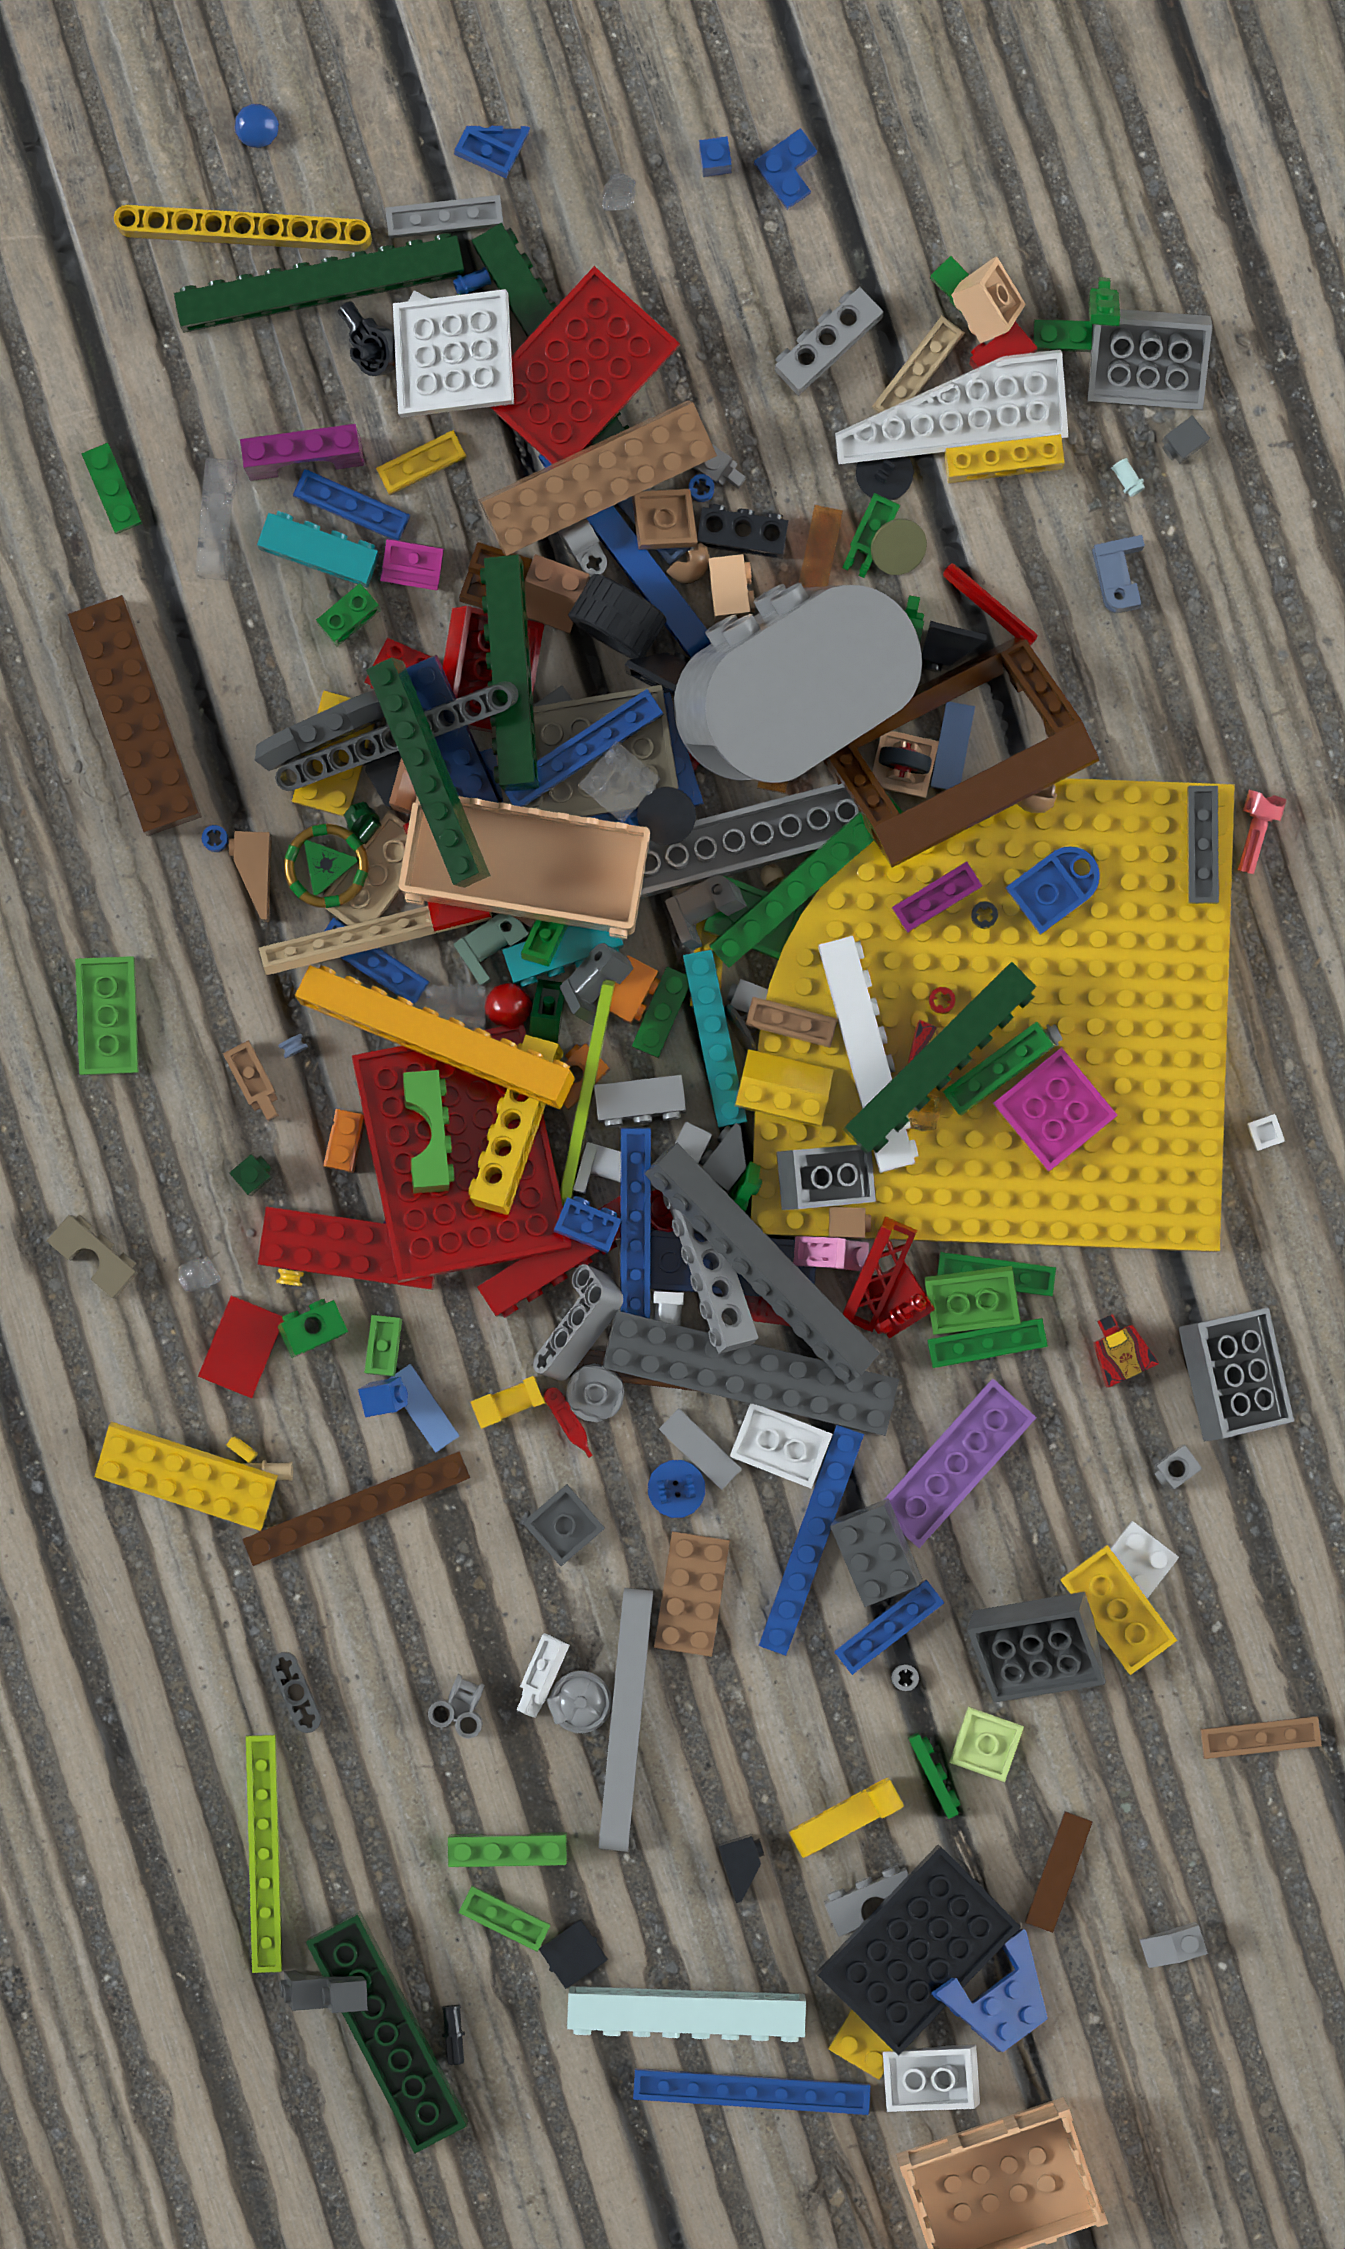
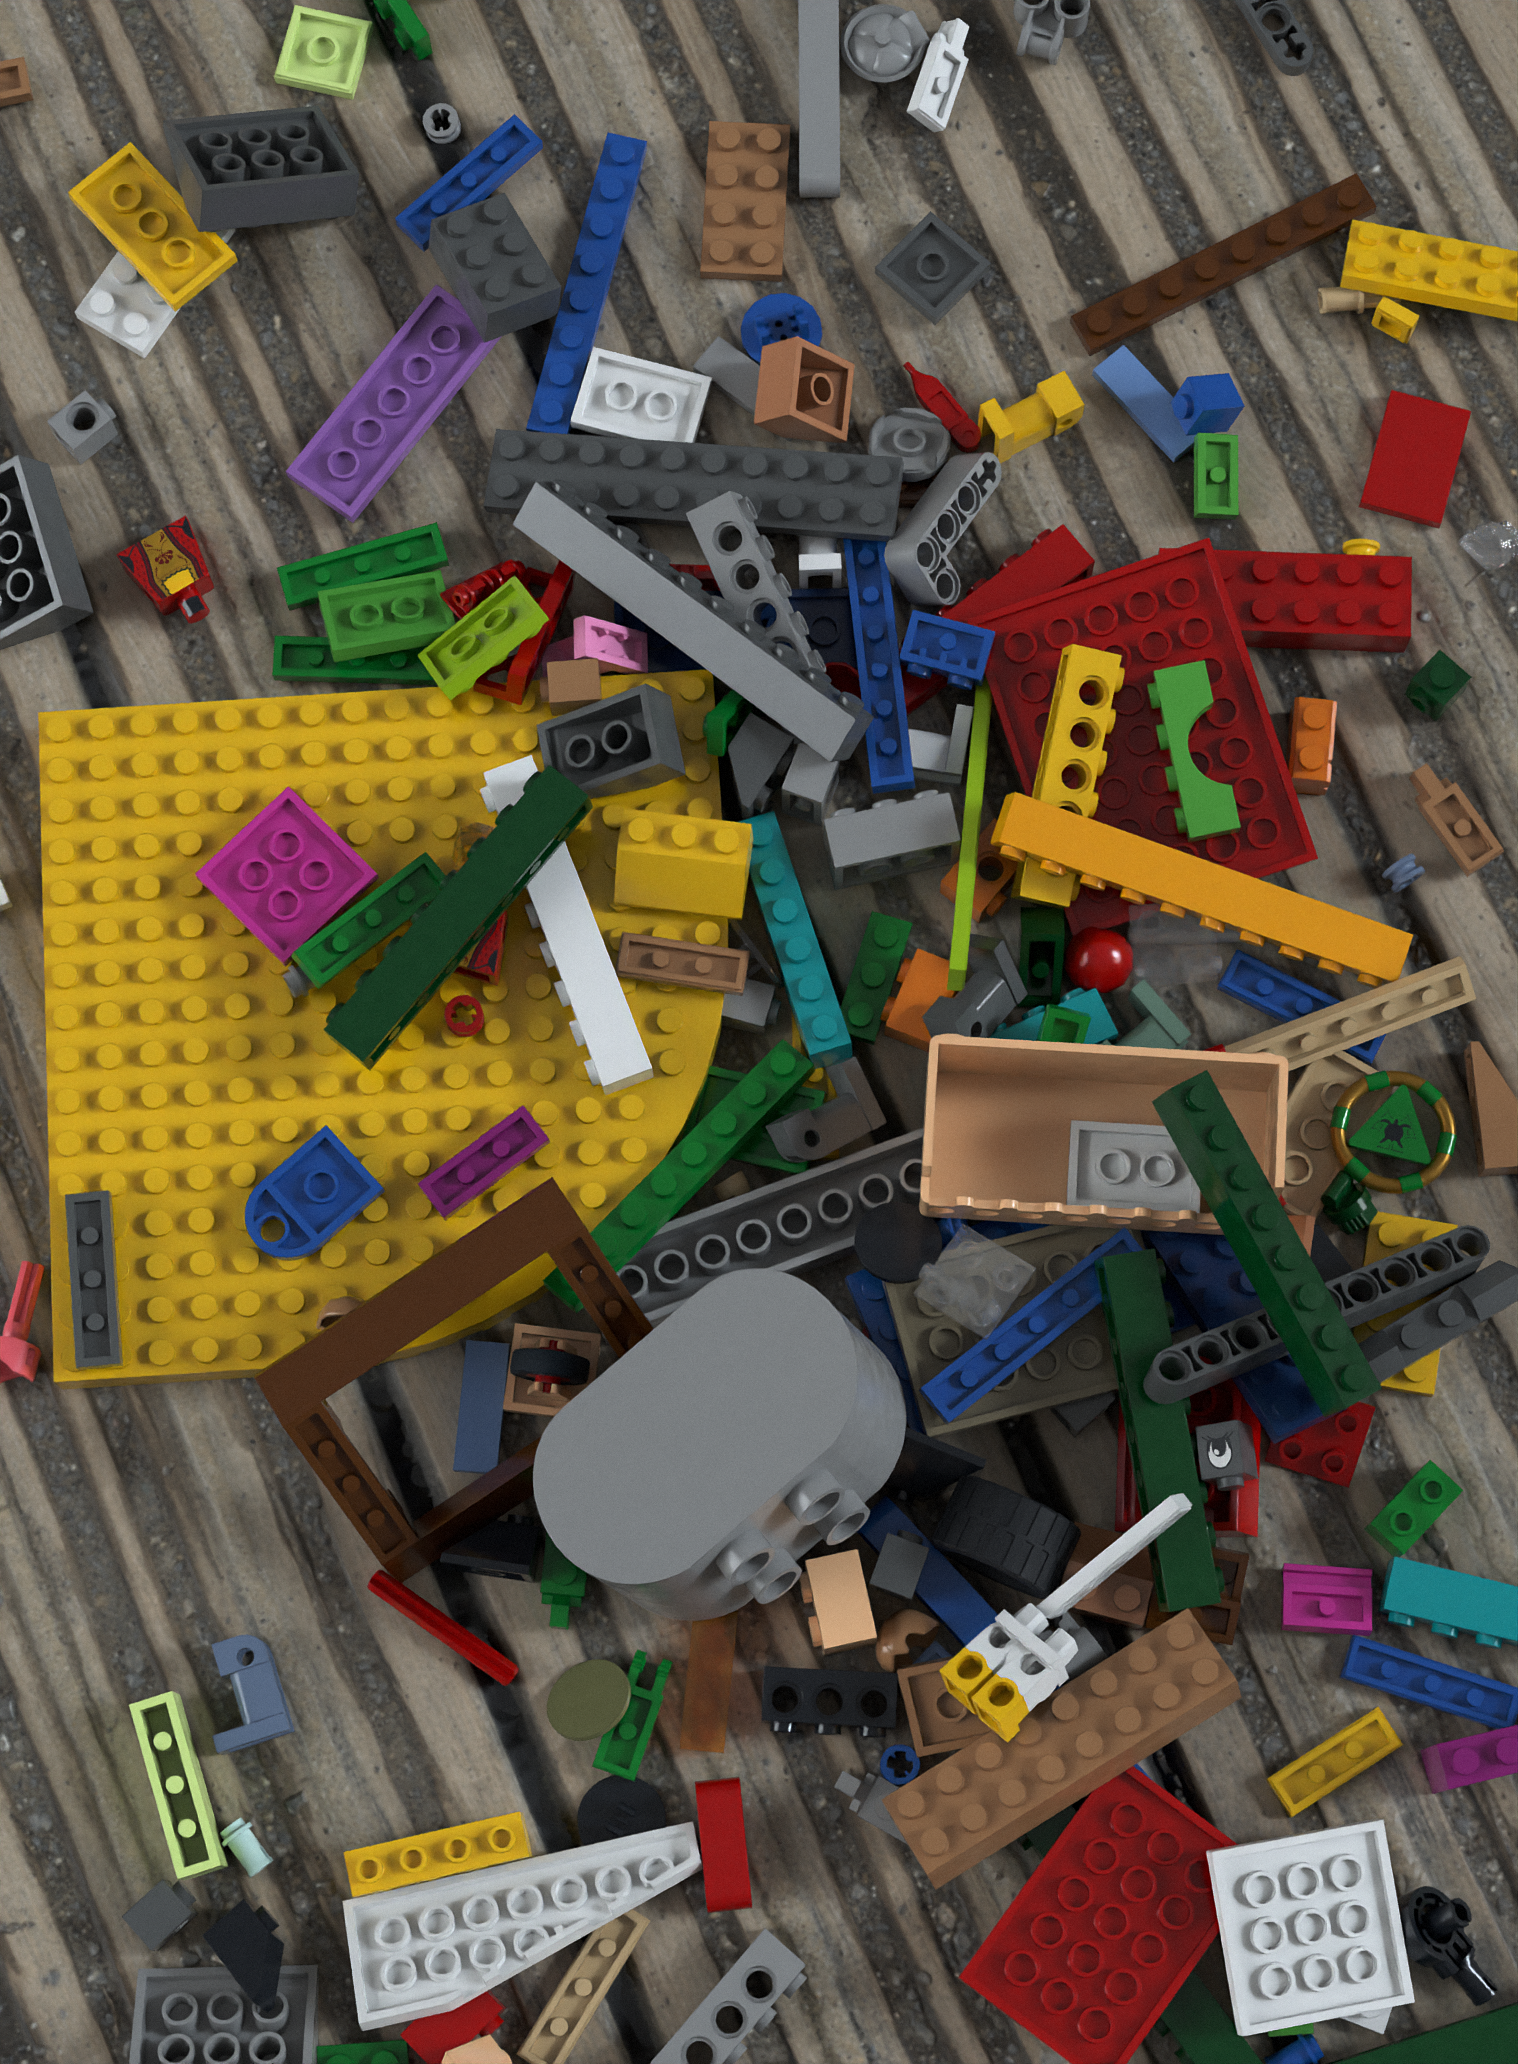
camera: 170 degrees right, 10 degrees down
green brick [277,1299,348,1358] -> none
black bush [971,901,998,929] -> none
none -> yellowish green brick [129,1691,229,1880]
none -> black slope [202,1899,284,2013]
none -> lime plate [417,575,549,701]
none -> red beam [695,1777,752,1913]
none -> nougat slope [754,336,855,443]
none -> dark grey brick [869,1530,929,1603]
none -> hips [939,1603,1078,1743]
none -> white tile [1036,1493,1192,1619]
none -> white plate [1066,1120,1201,1213]
none -> dark grey brick [1195,1420,1258,1491]

